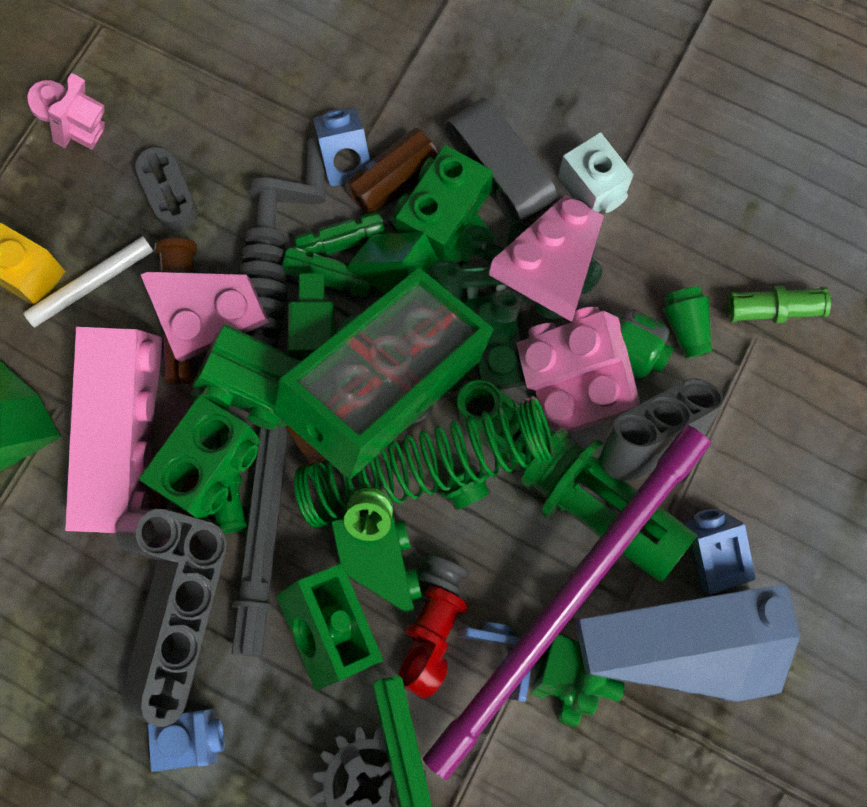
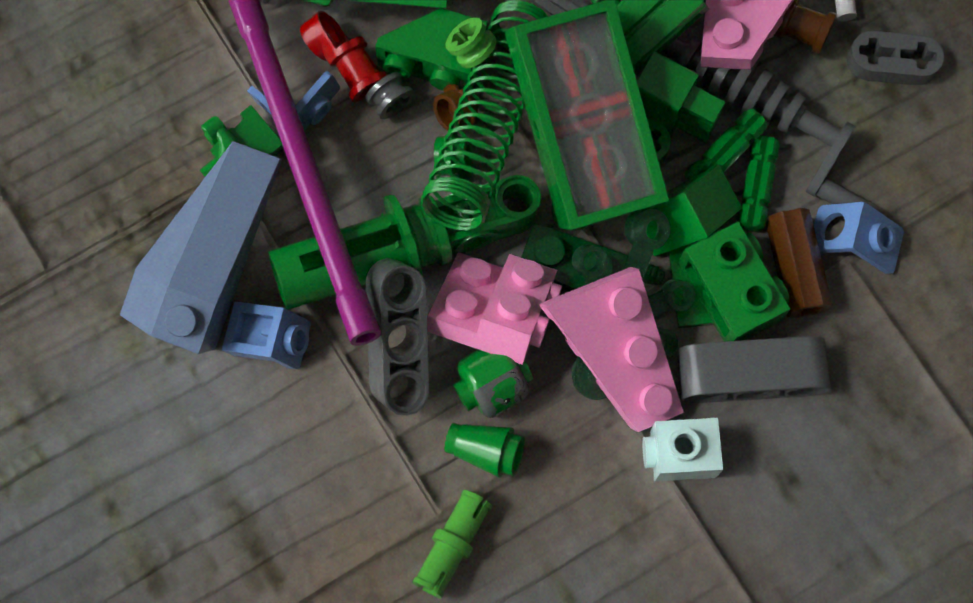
camera: 120 degrees right, 0 degrees up
none -> reddish brown plate [433,84,478,131]

